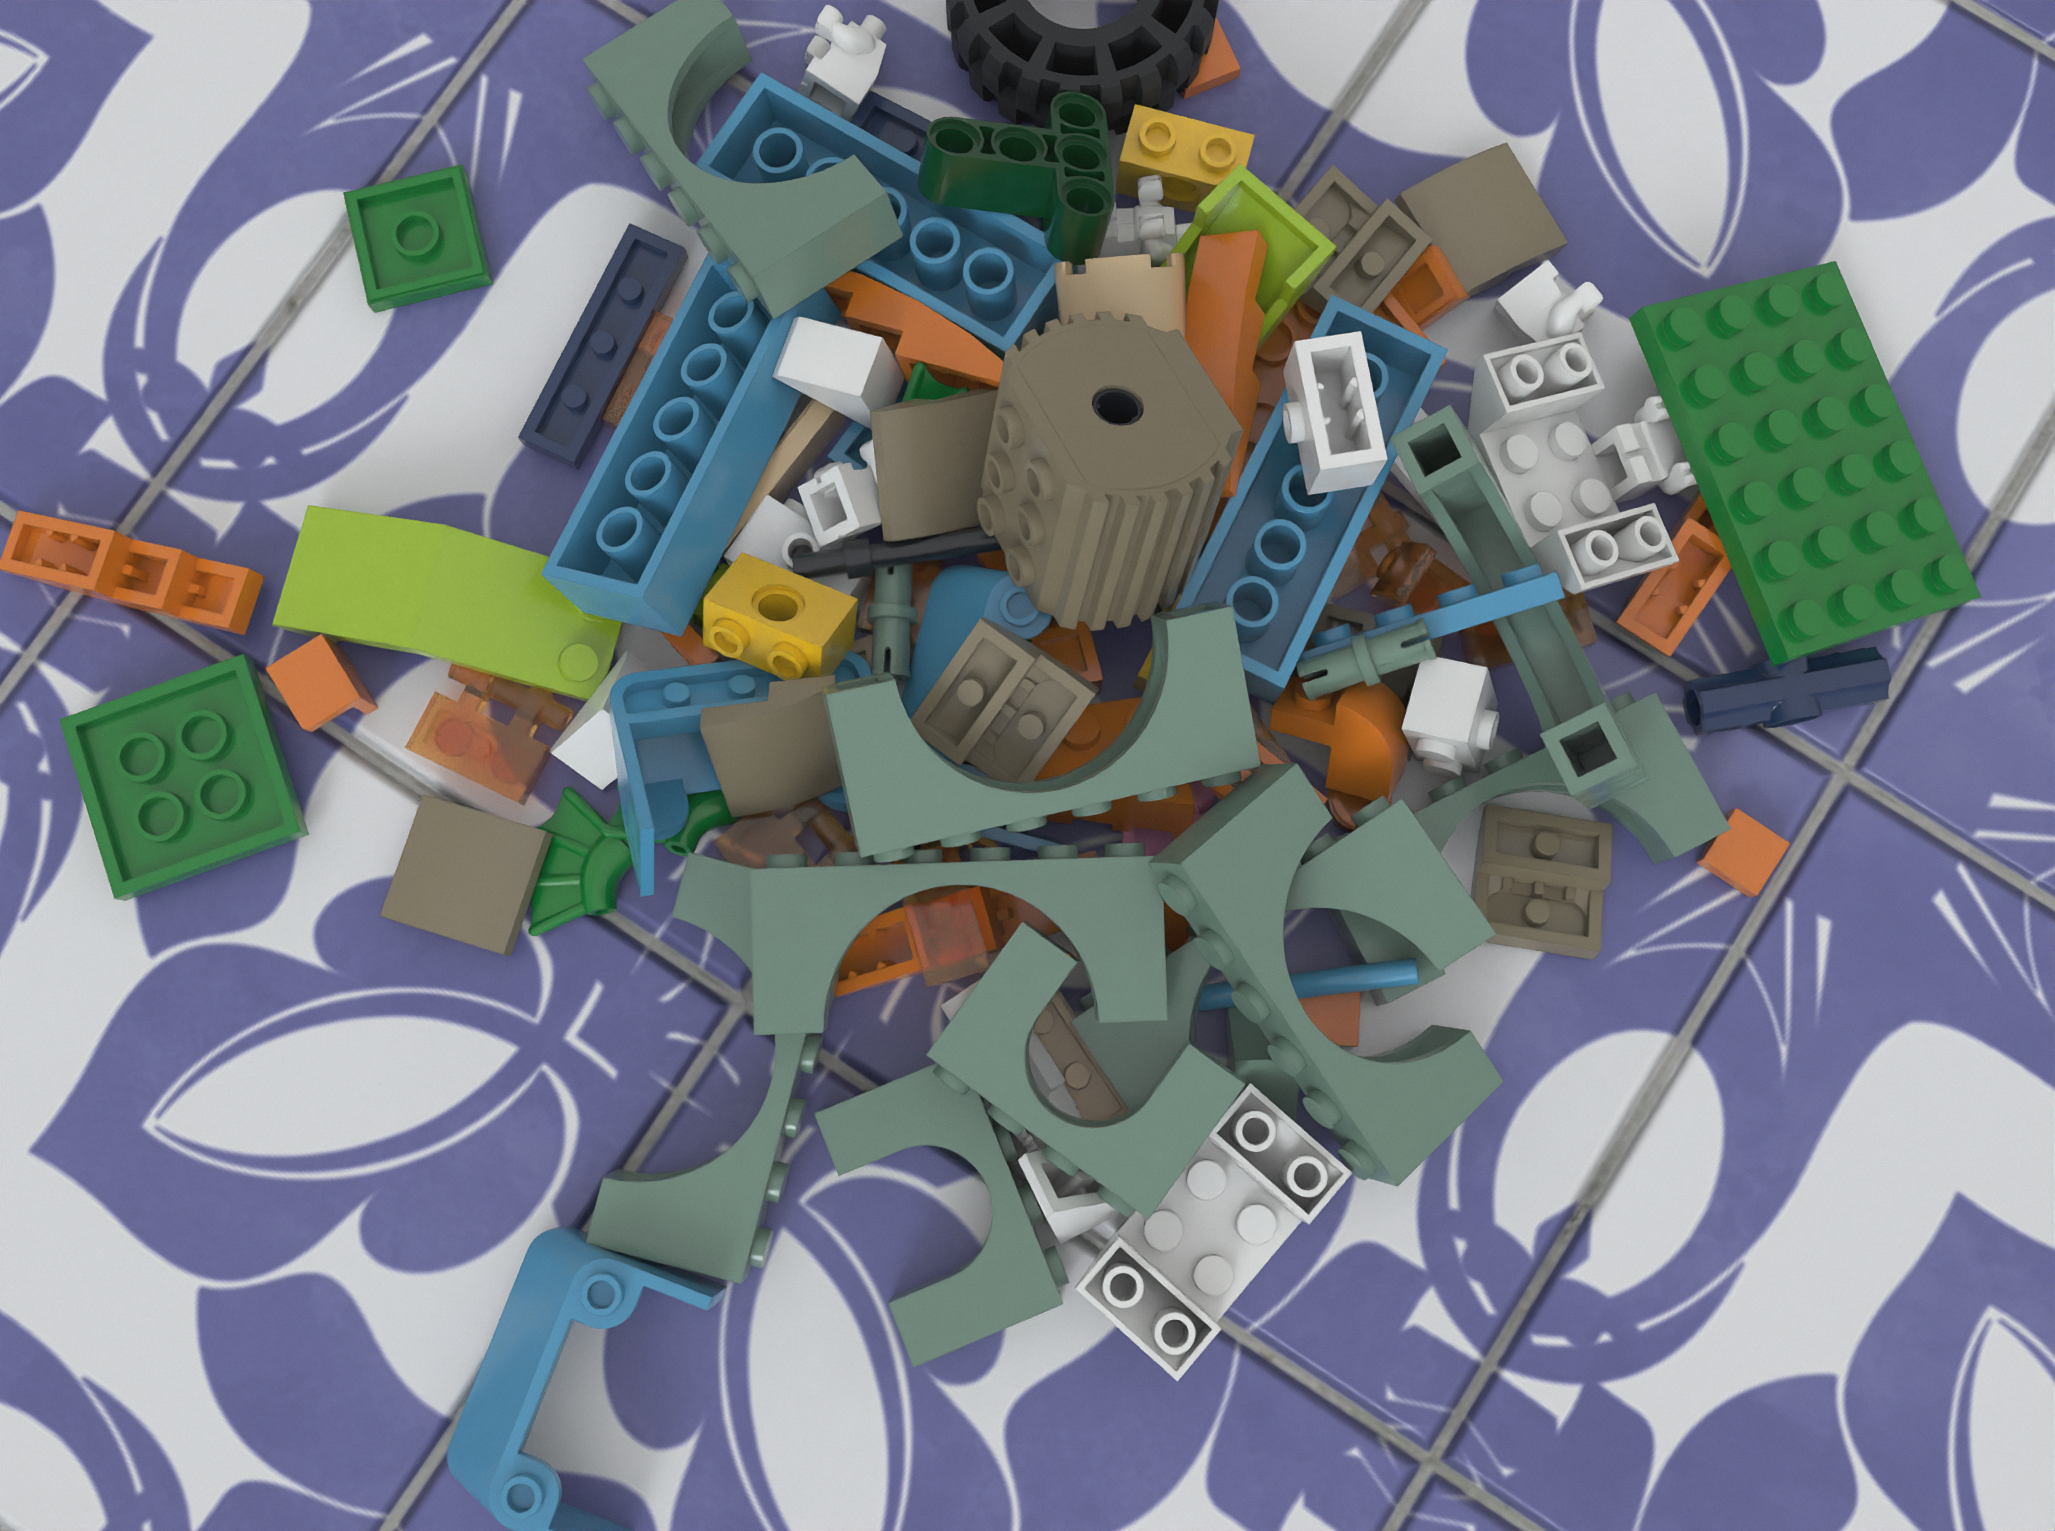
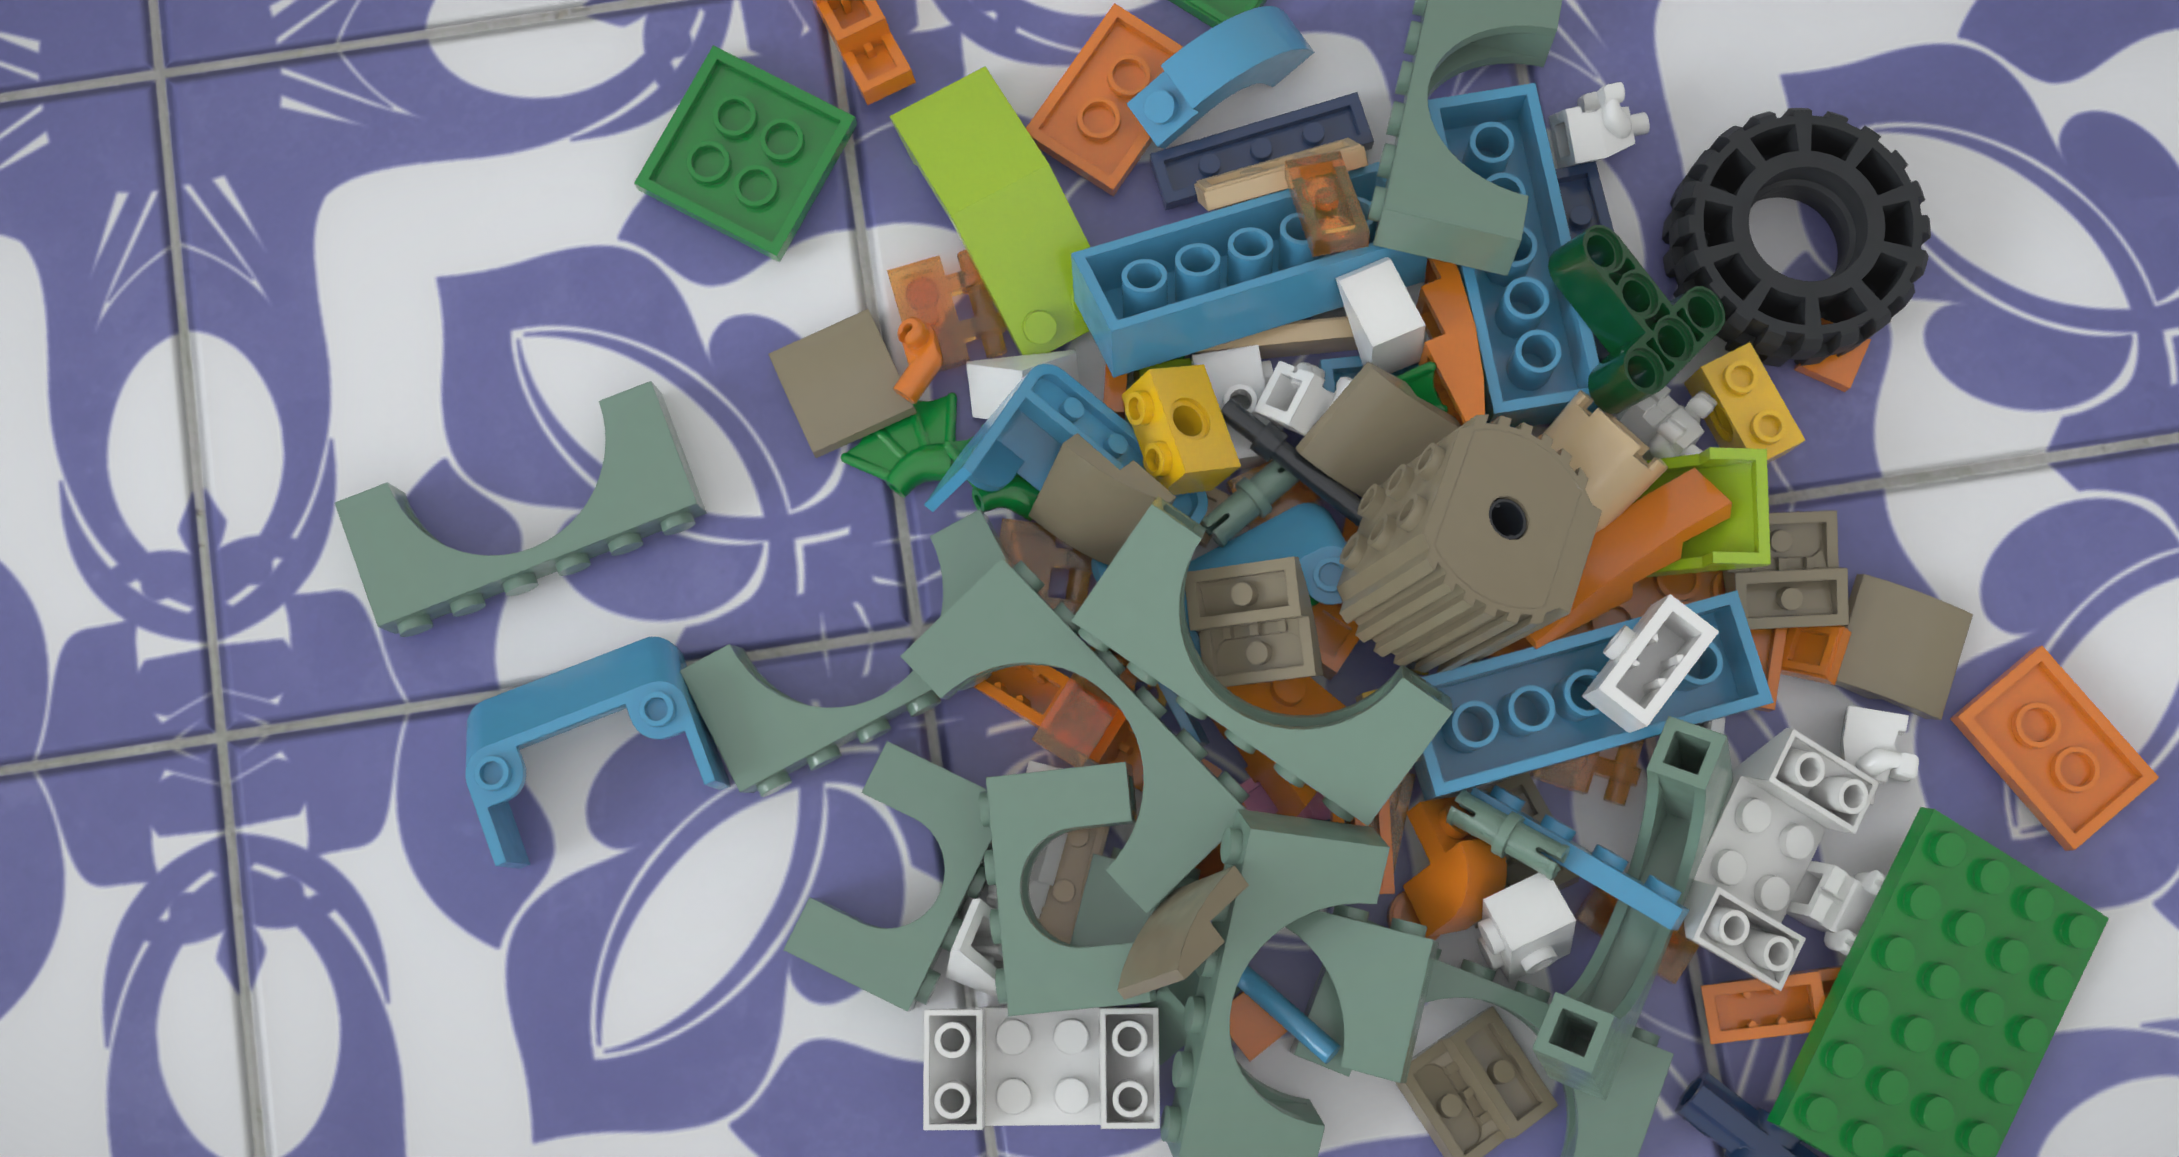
camera: 55 degrees right, 0 degrees up
orange panel [266,634,378,732] -> none
clear orange bracket [1370,541,1471,615] -> none
none -> sand green arch [335,381,707,637]
none -> orange arm [893,317,943,404]
none -> orange plate [1026,3,1183,197]
none -> dark tan slope [1117,865,1249,1000]
none -> dark azure arch [1127,6,1315,149]
none -> tan tile [1194,138,1368,211]
none -> clear orange plate [1285,151,1370,257]
none -> orange plate [1950,645,2159,851]

